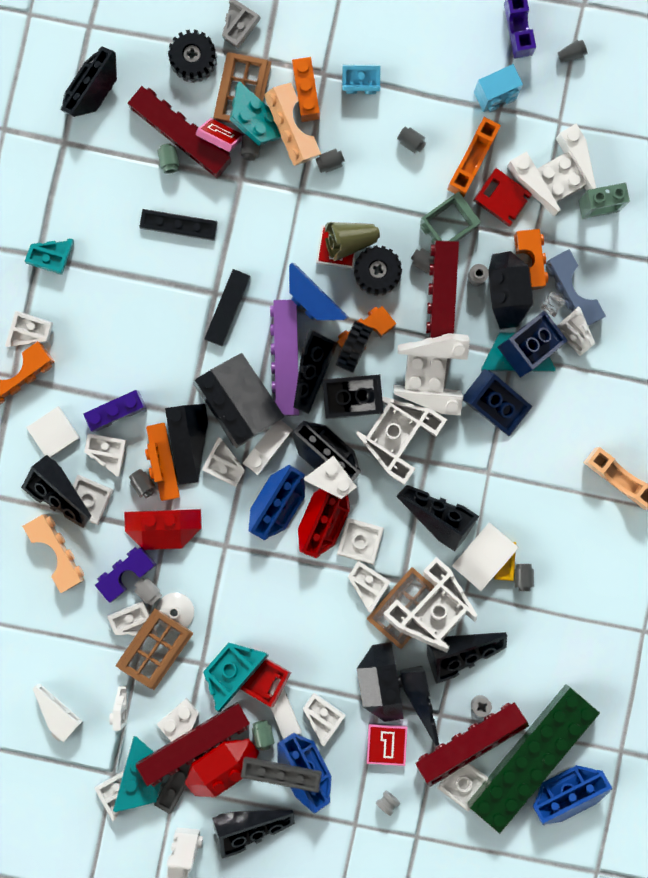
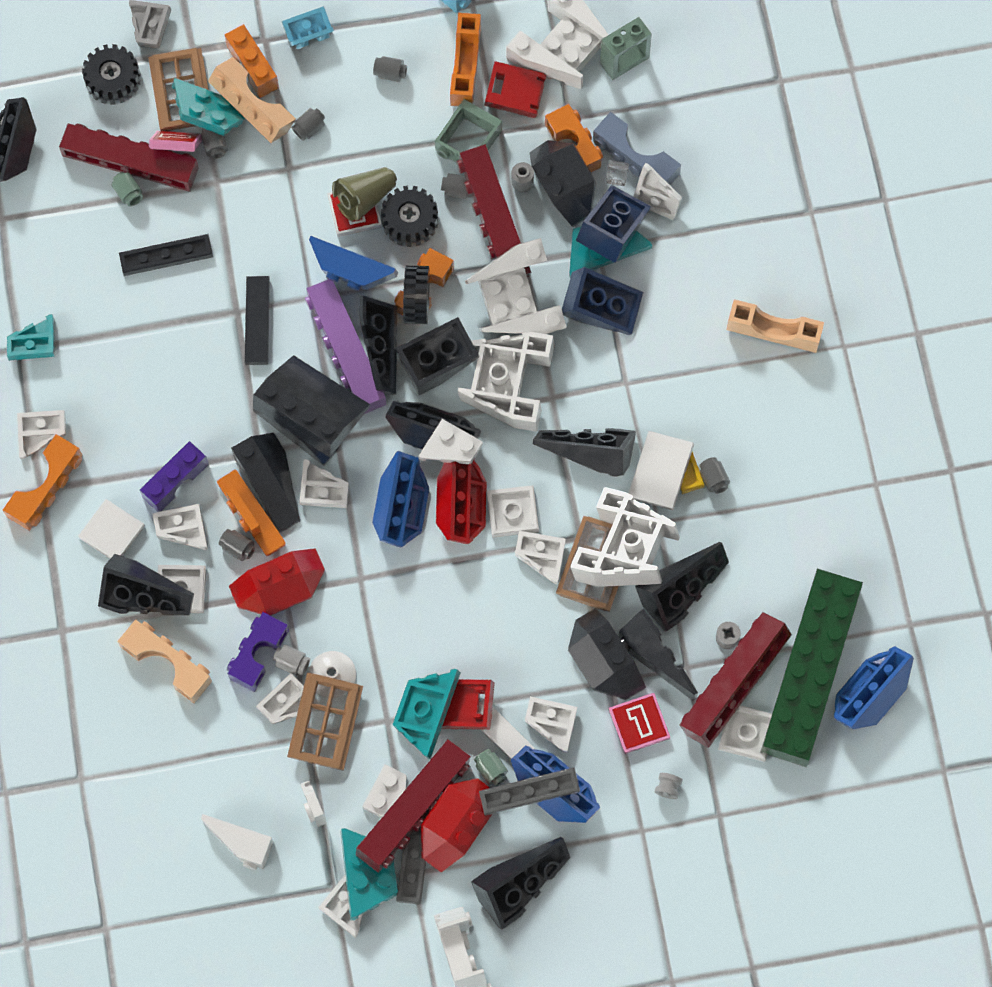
camera: 20 degrees left, 15 degrees down
white slope [243,420,293,475] -> none

